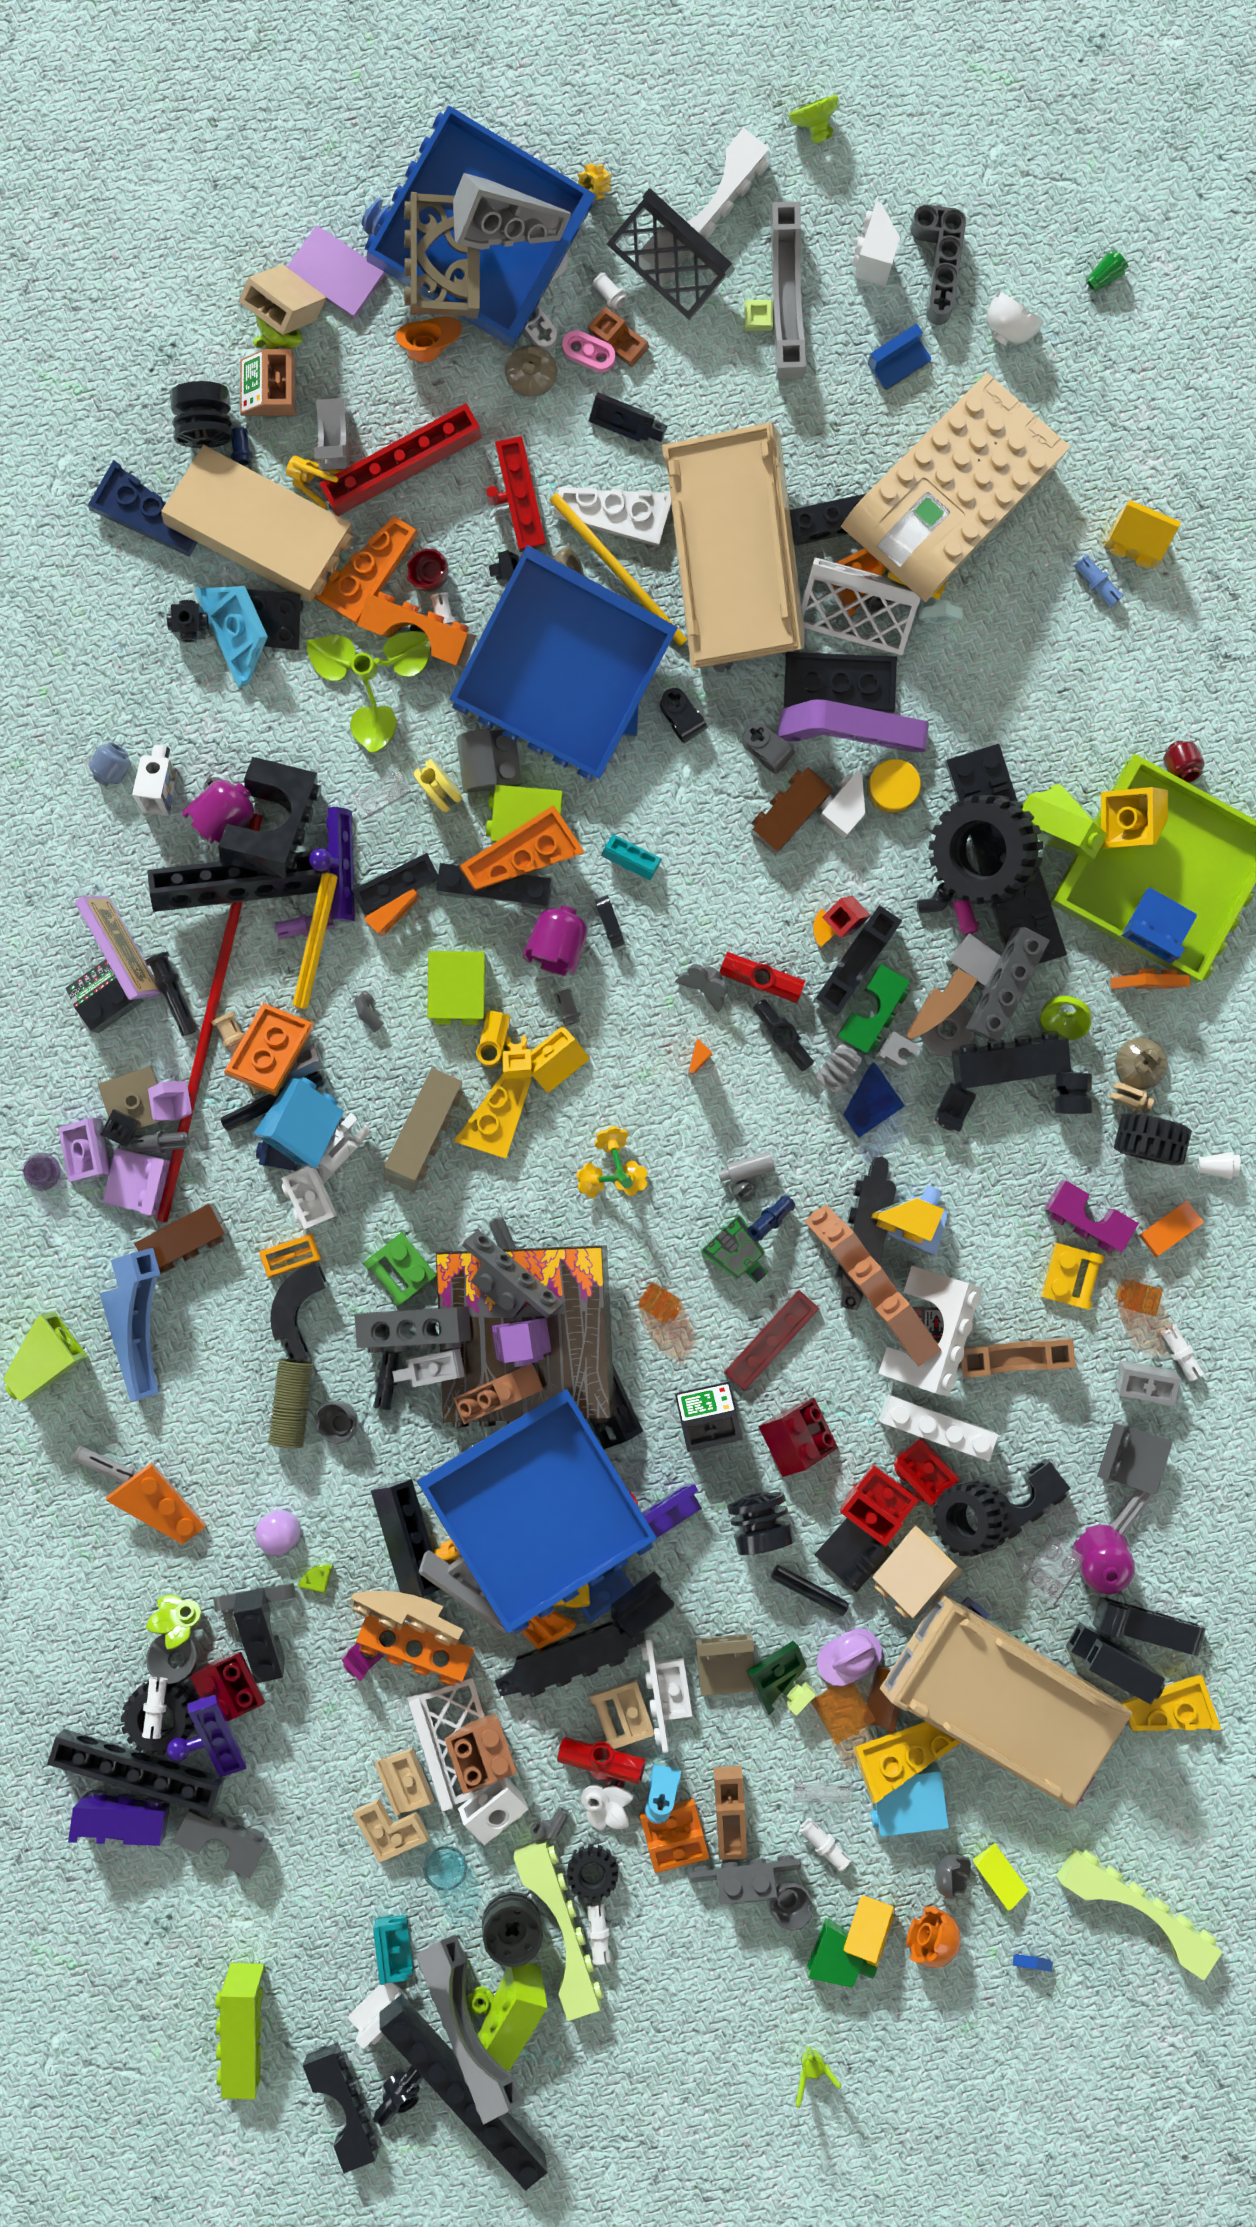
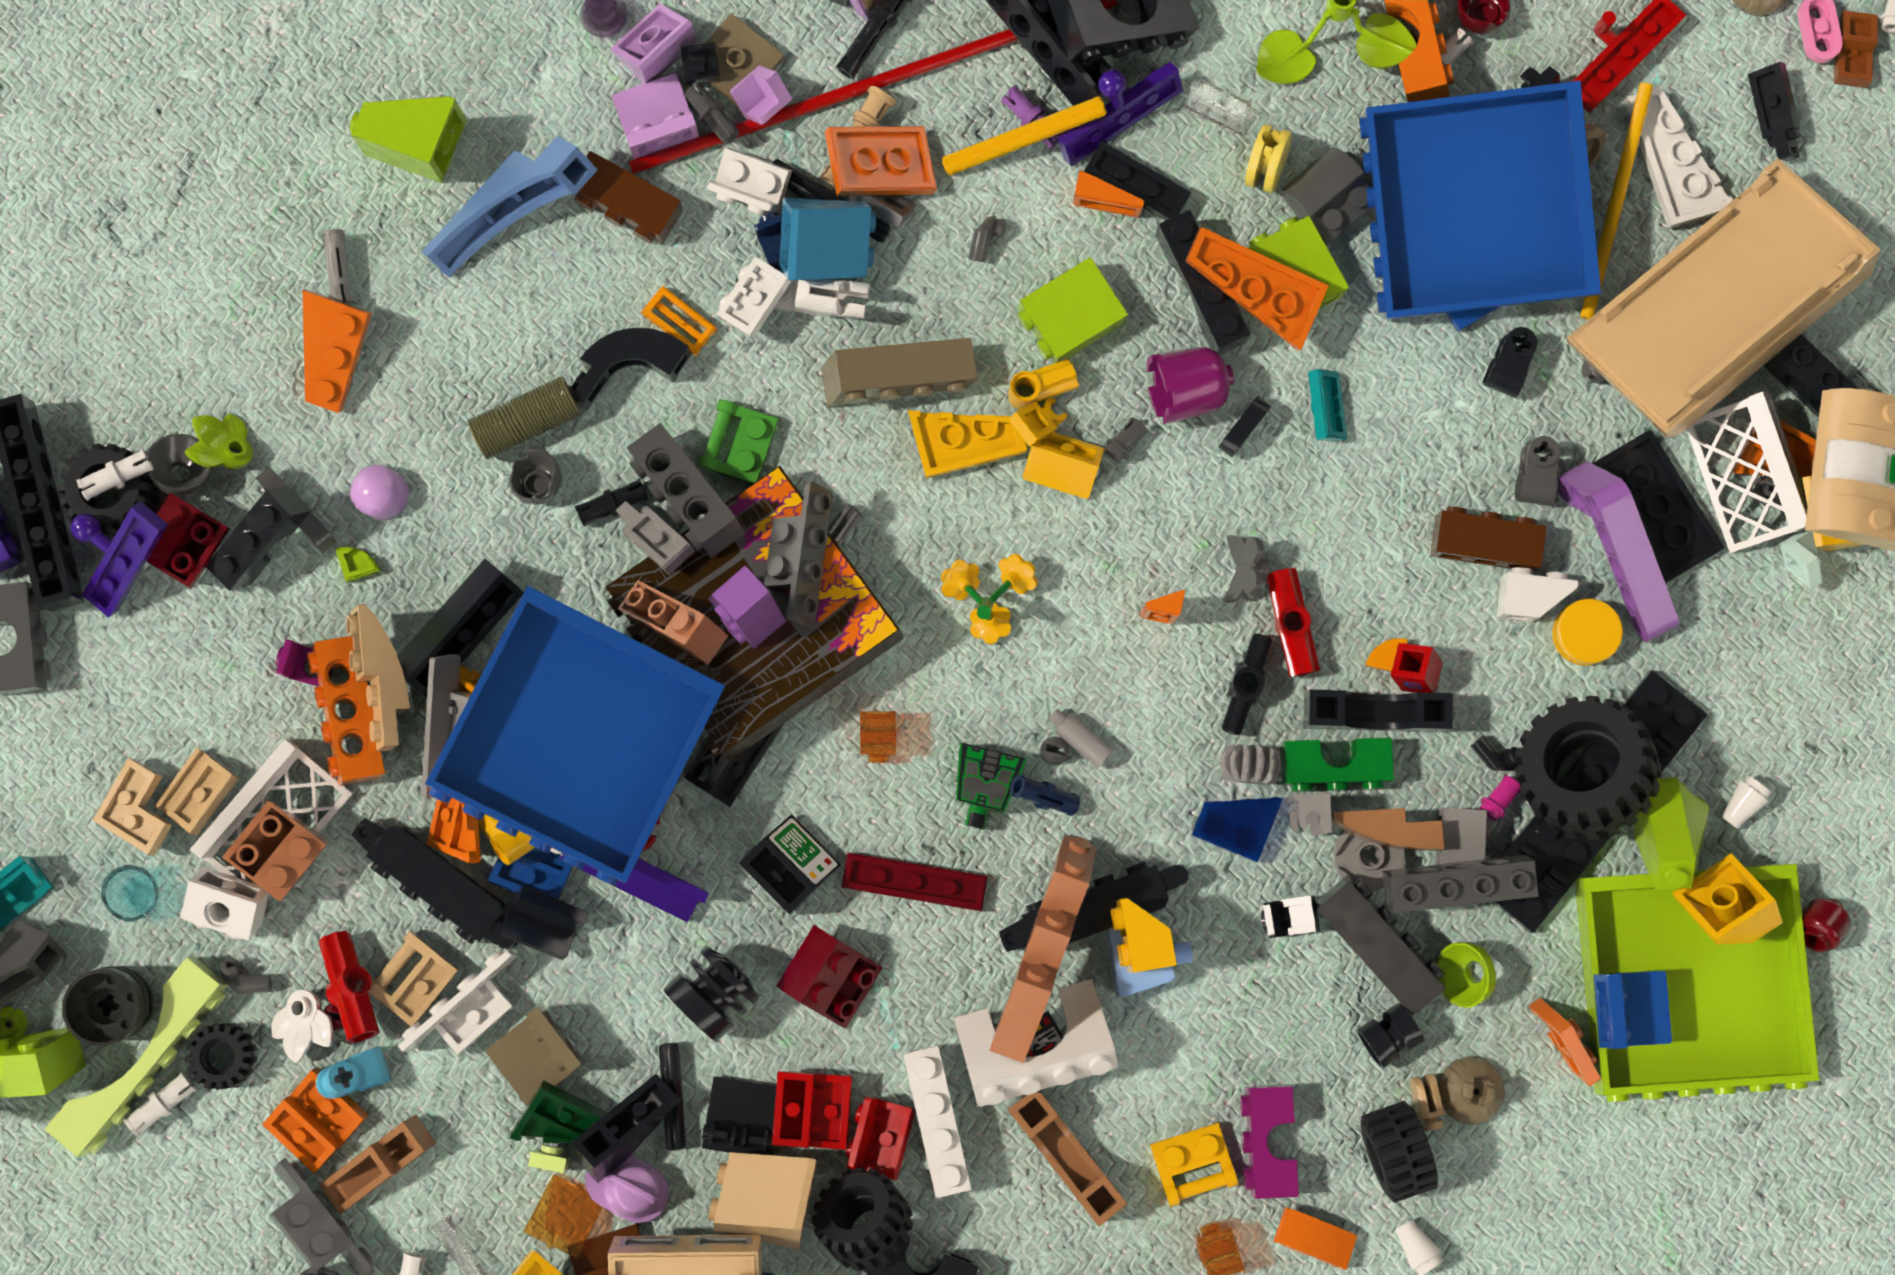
camera: 55 degrees right, 5 degrees down
none -> black slope [571,1074,680,1183]
none -> white bracket [707,148,792,215]
none -> white cone [1720,775,1772,830]

